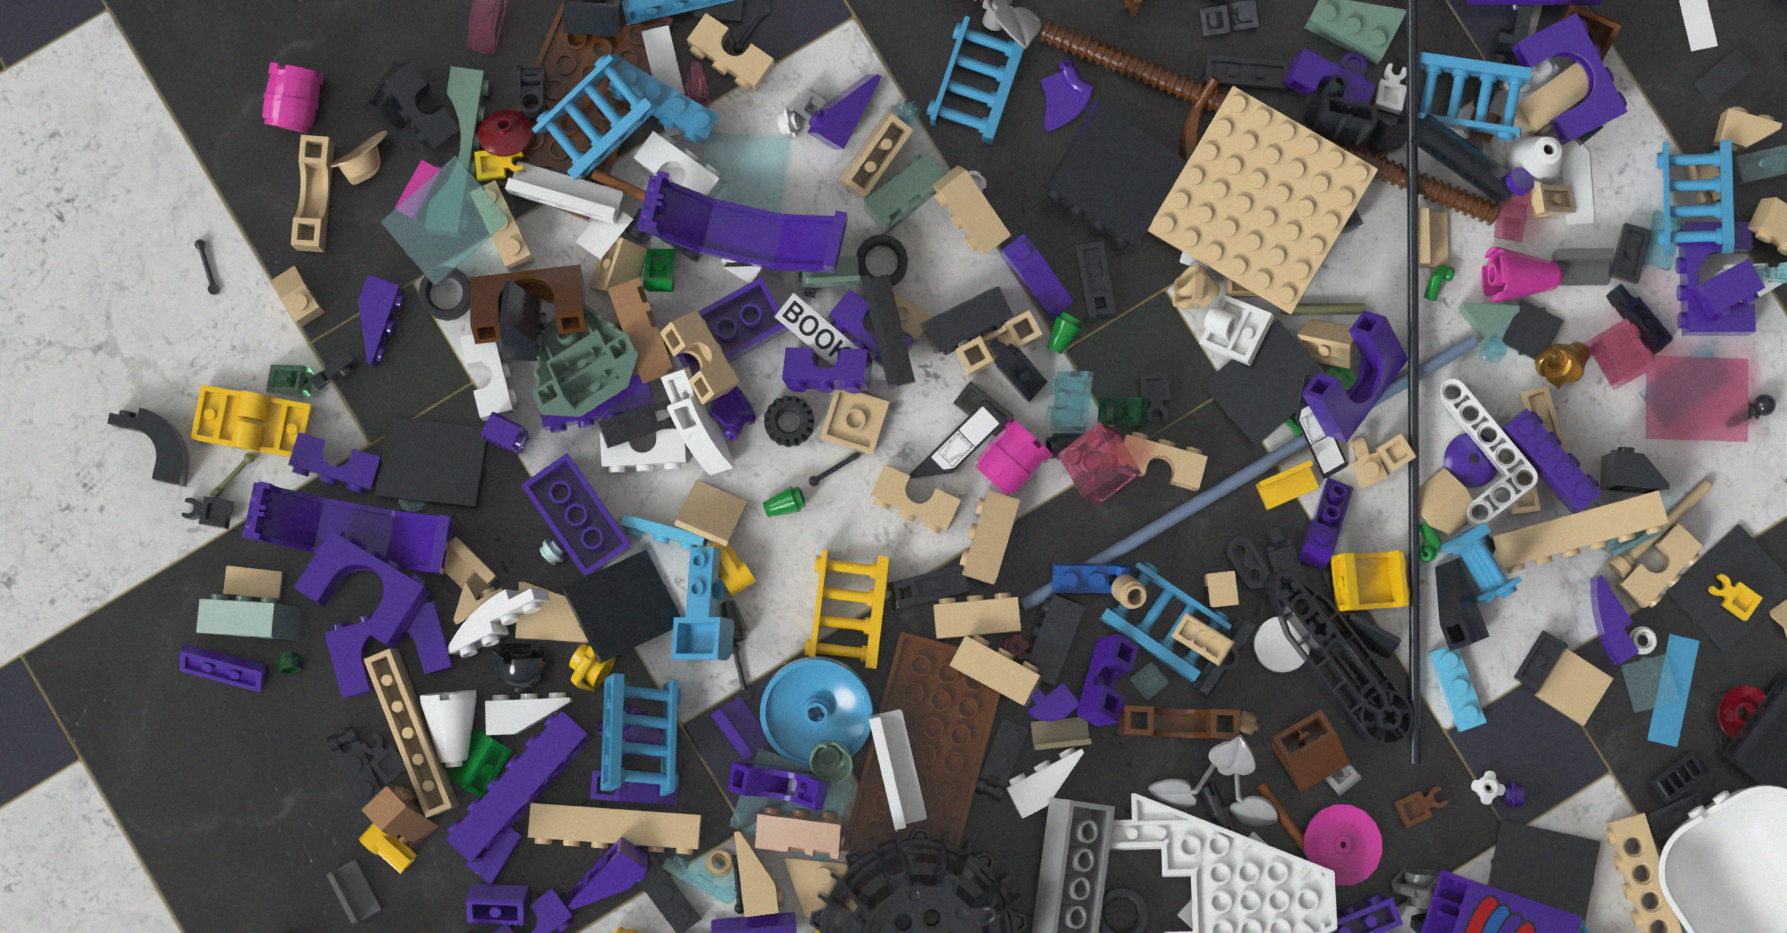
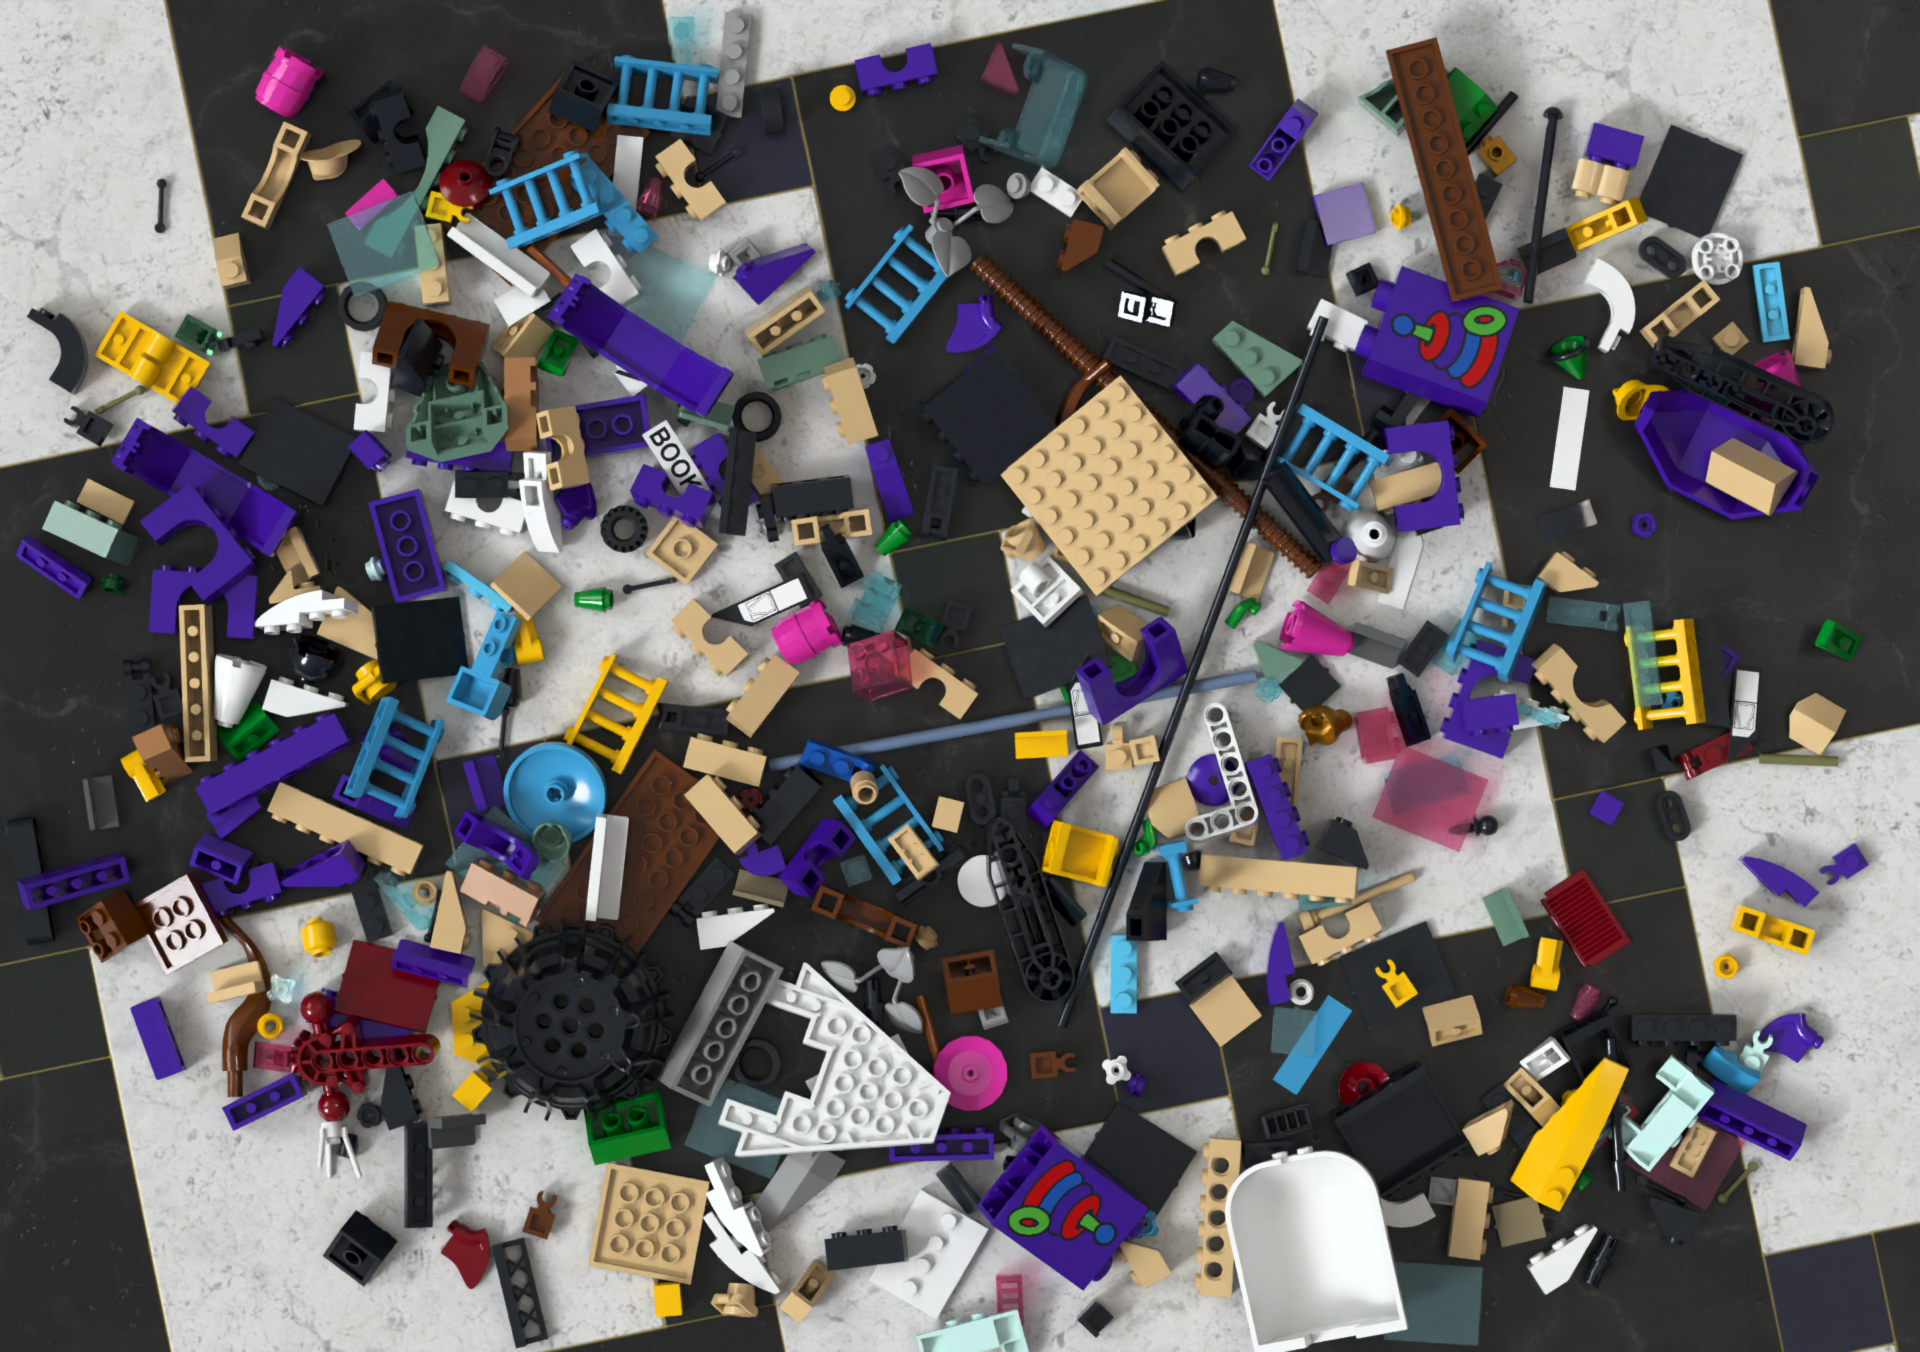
camera: 20 degrees right, 5 degrees up
none -> black plate [756,493,779,543]

